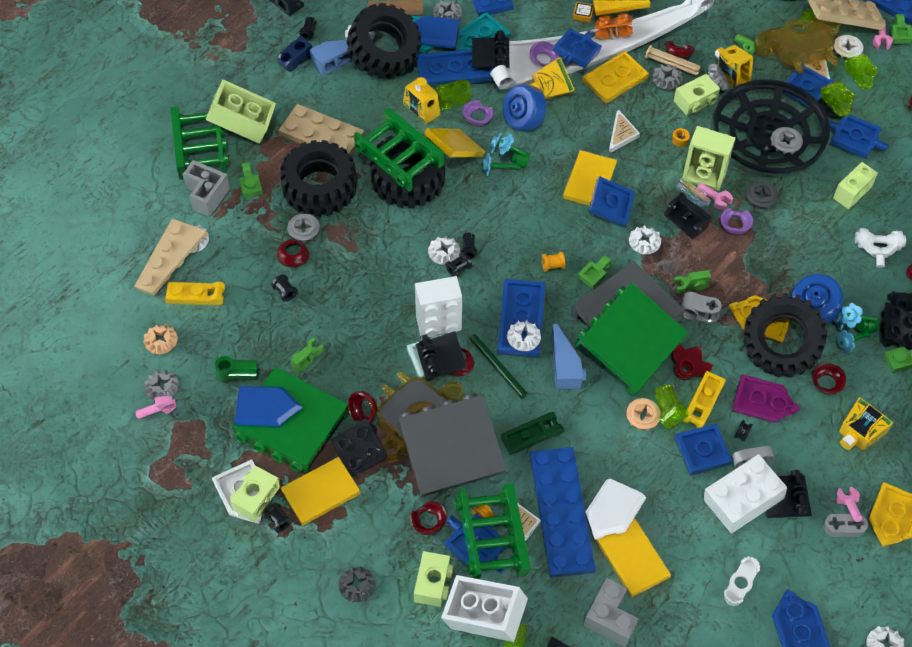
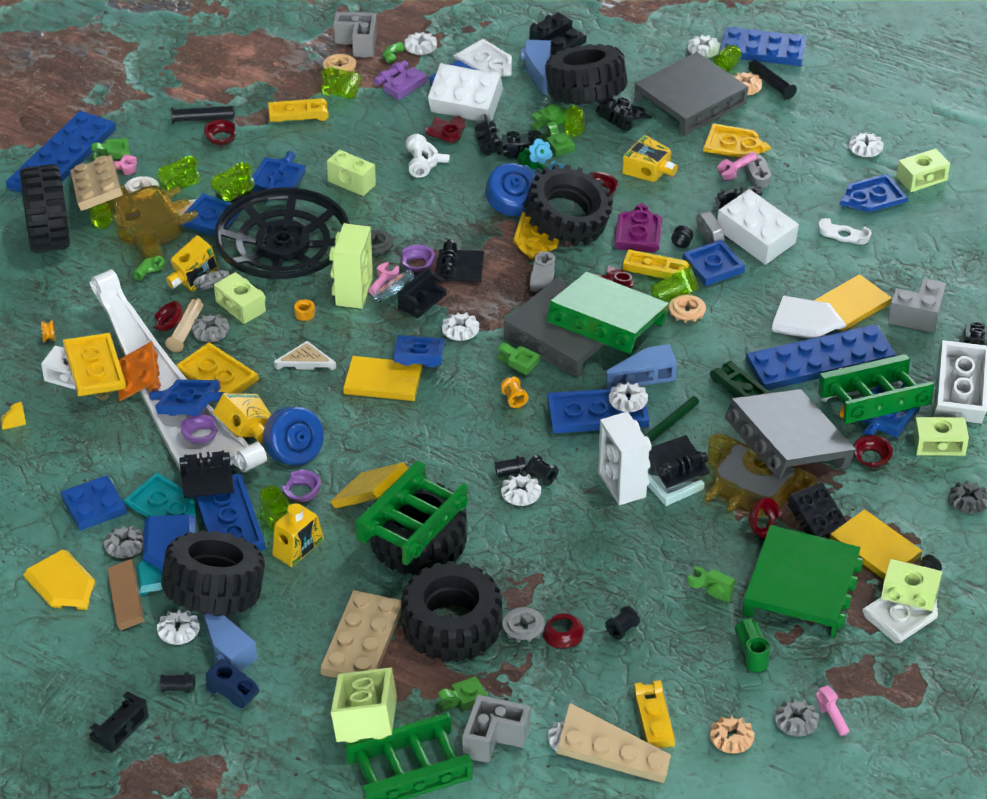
camera: 100 degrees left, 15 degrees down
blue tile [235,385,303,427] -> none
plant [481,133,530,176] -> none
tile [573,2,594,22] -> none
bright green plate [673,270,711,294] -> none
light grey gear [771,127,803,154] -> none
none -> black hinge [436,239,484,282]

